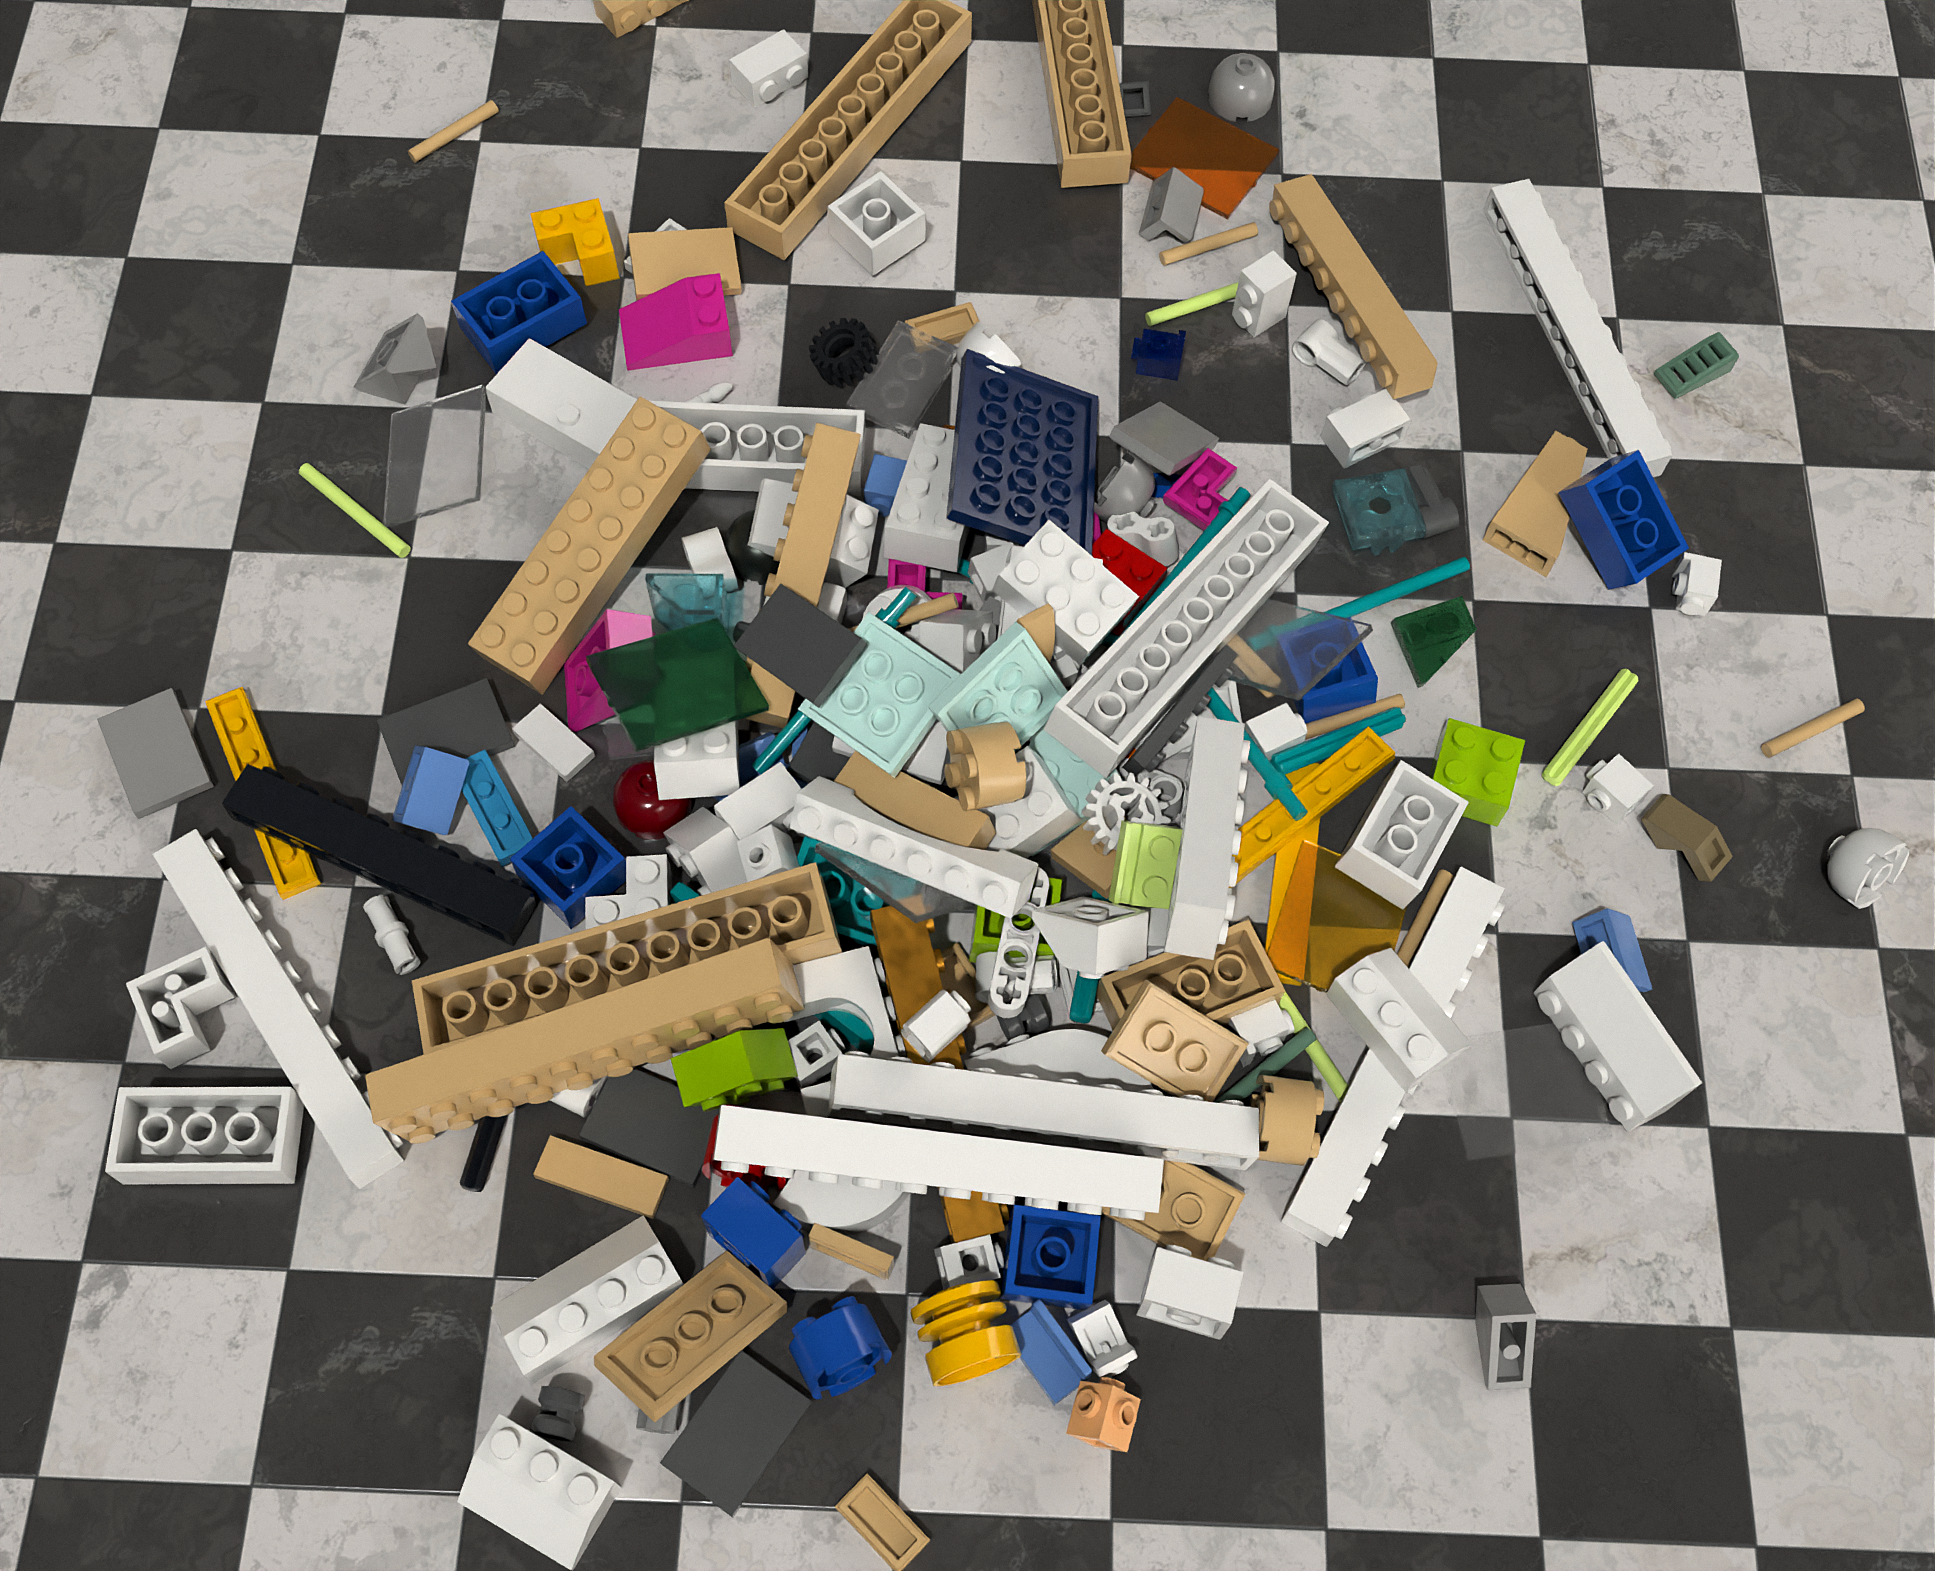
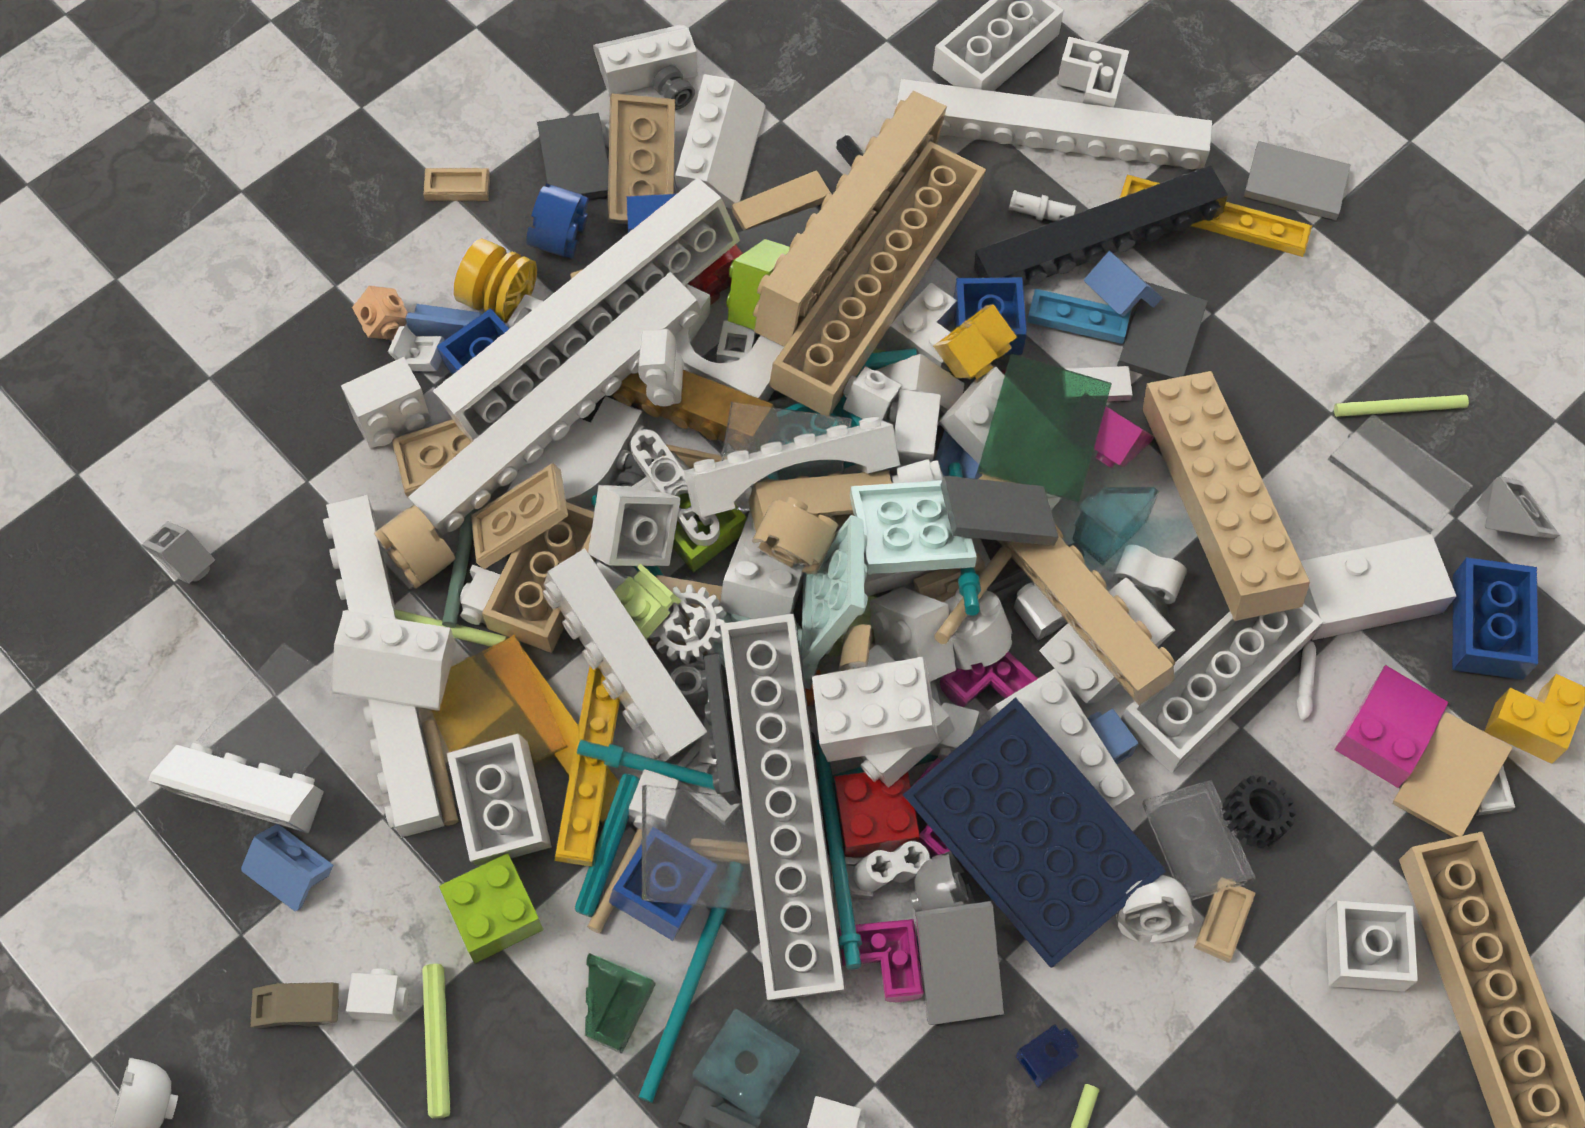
camera: 135 degrees right, 0 degrees up
none -> white brick [892,459,943,484]
none -> yellow brick [933,304,1017,380]

